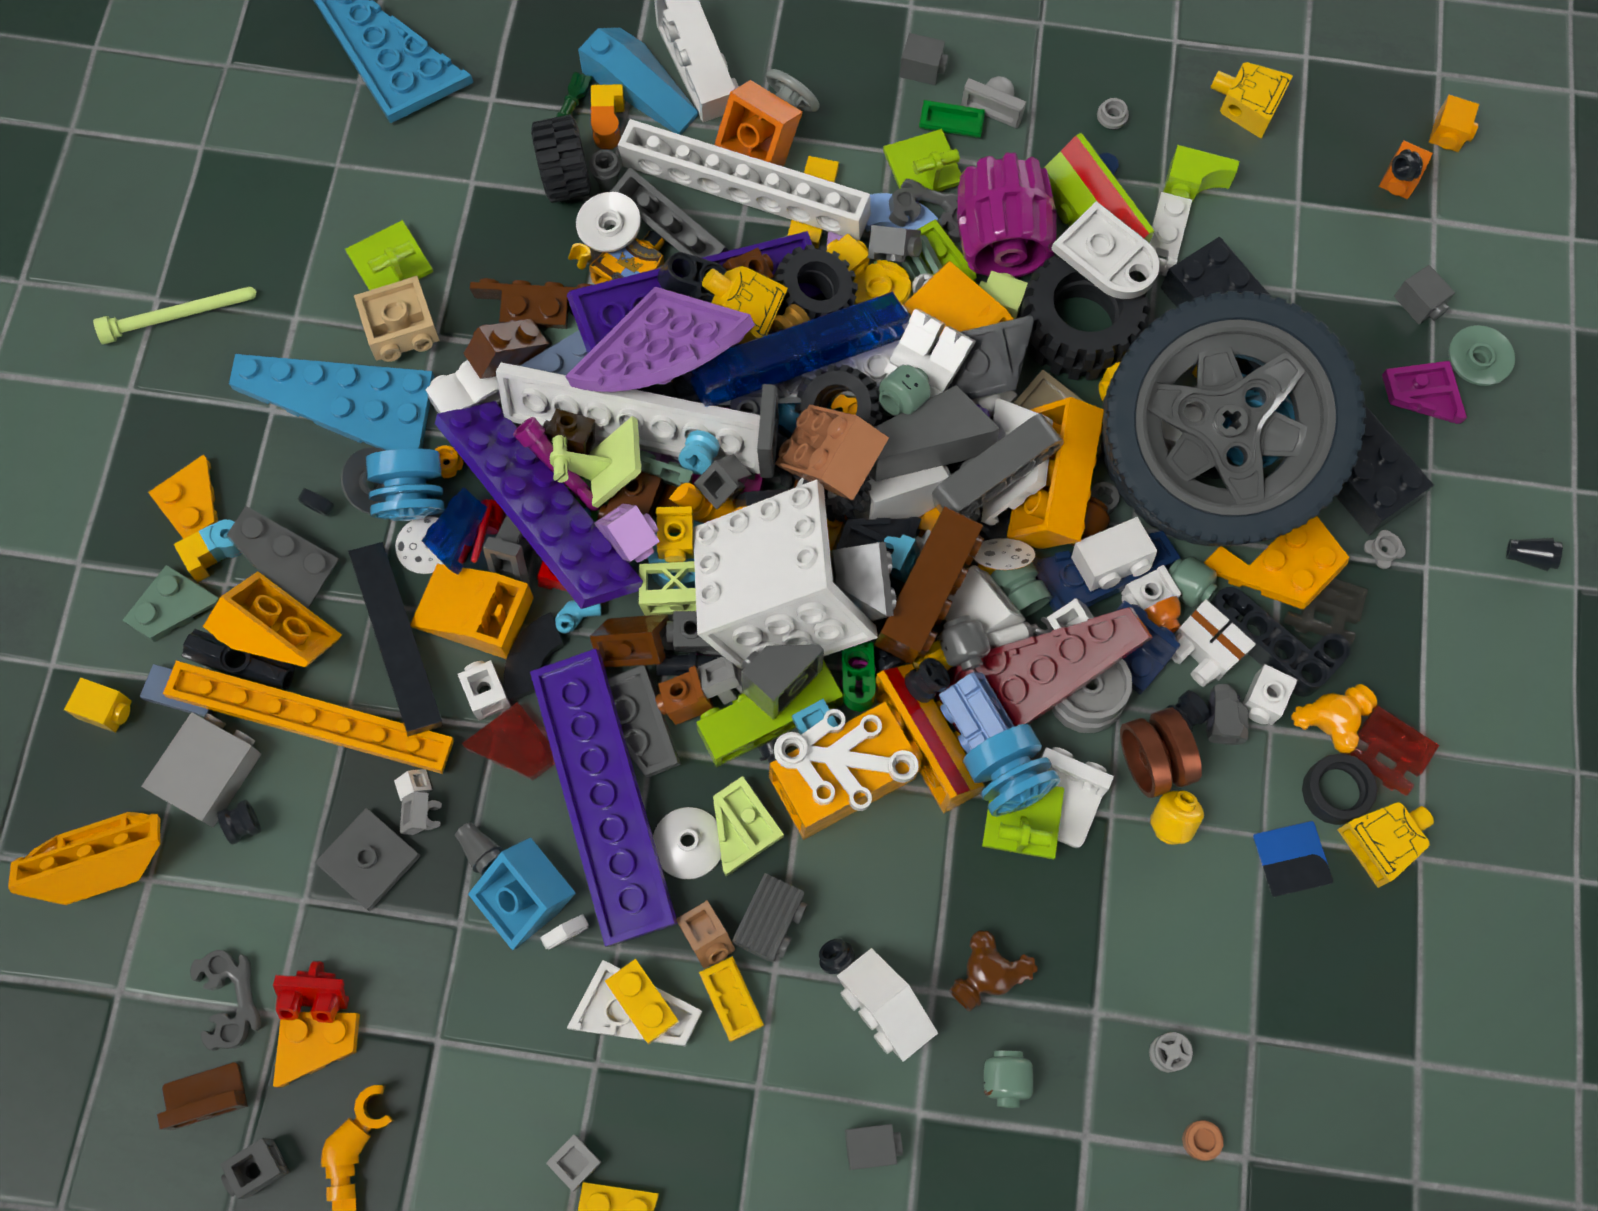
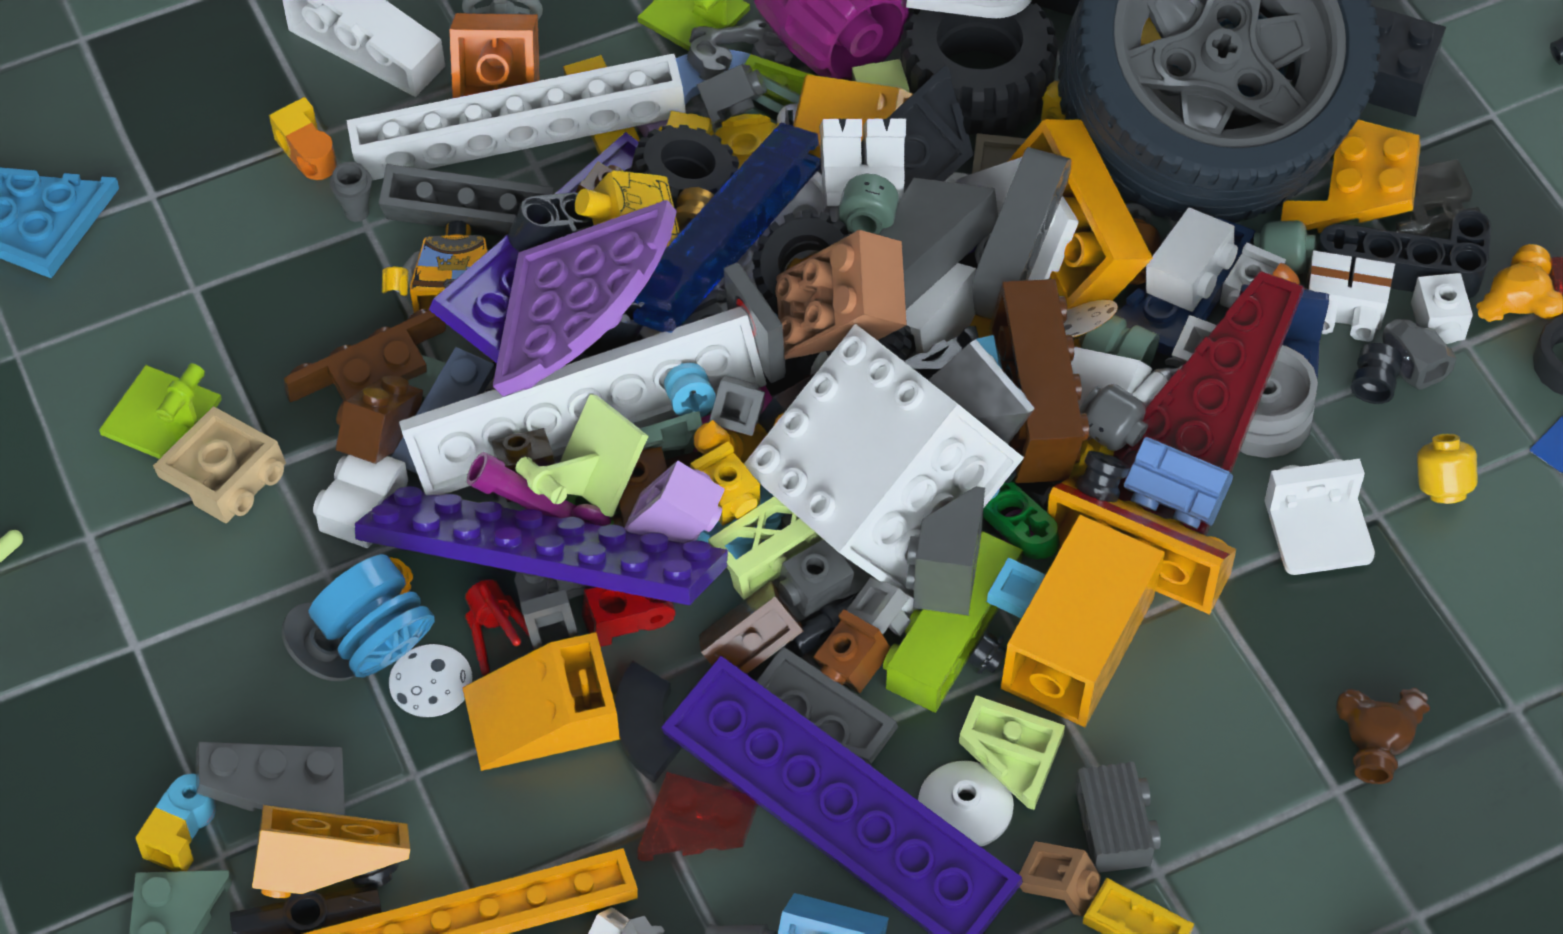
camera: 30 degrees left, 15 degrees down
light orange wing [148,454,218,539] -> none
dark azure wing [229,354,435,450] -> none
black tile [298,488,334,516] -> none
black tile [349,542,443,736] -> none
clear blue wing [421,487,487,575] -> none
white brick [458,660,511,721] -> none
black tyre [531,114,591,203] -> none
medium azure arm [555,600,601,633] -> none
dark green piece [556,71,592,117] -> none
white dish [576,192,641,252] -> none
dark azure wedge [578,28,698,135] -> none
white plant [774,709,918,811] -> none
black plate [819,939,855,974] -> none
white brick [837,948,938,1062] -> none
dark azure wheel [963,724,1061,817] -> none
lime plate [982,786,1064,860] -> none
sand green head [984,1051,1033,1108] -> none
copper wheel [1120,707,1202,798] -> none
light grey plate [1364,530,1406,569] -> none

